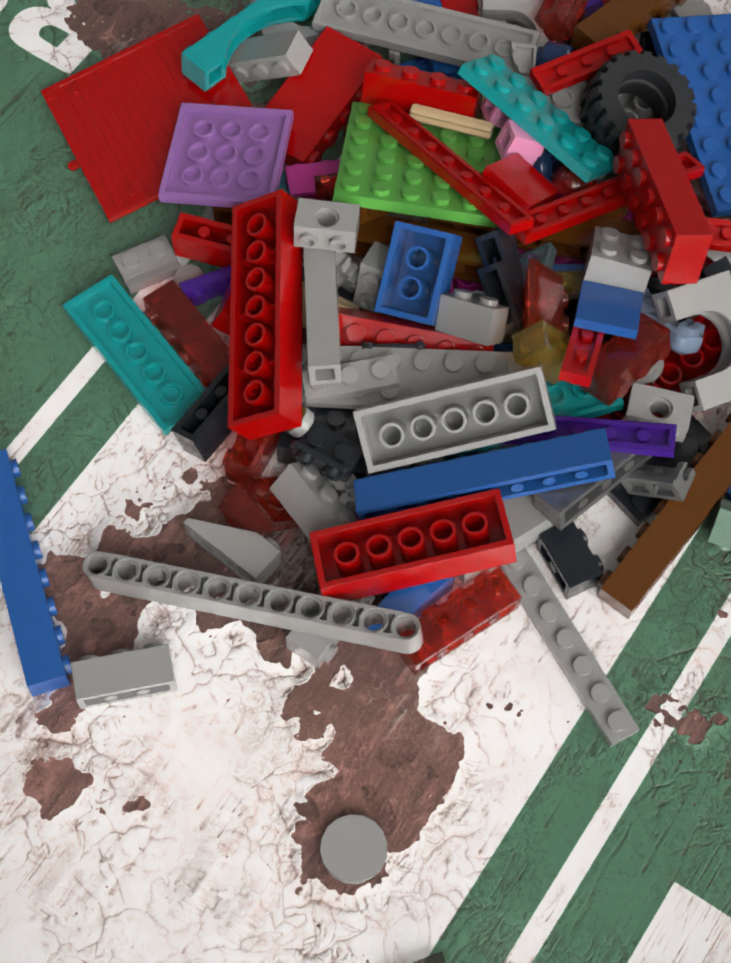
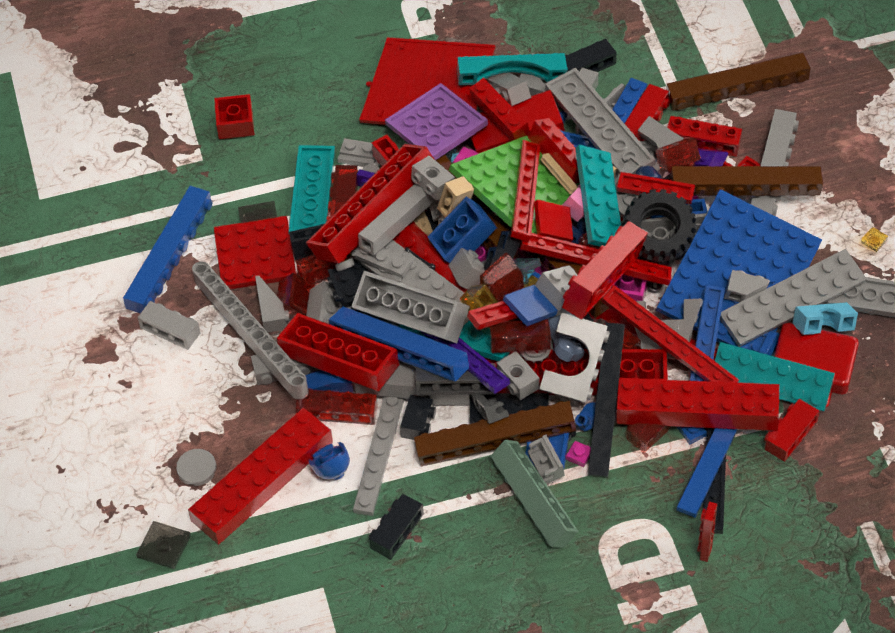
camera: 45 degrees right, 10 degrees down
none -> red brick [188,407,333,545]
none -> red plate [214,216,297,289]
none -> clear smoke plate [238,201,277,223]
none -> blue cylinder [309,442,350,480]
none -> black brick [369,493,424,560]
none -> tan brick [437,176,474,218]
none -> red brick [469,78,530,141]

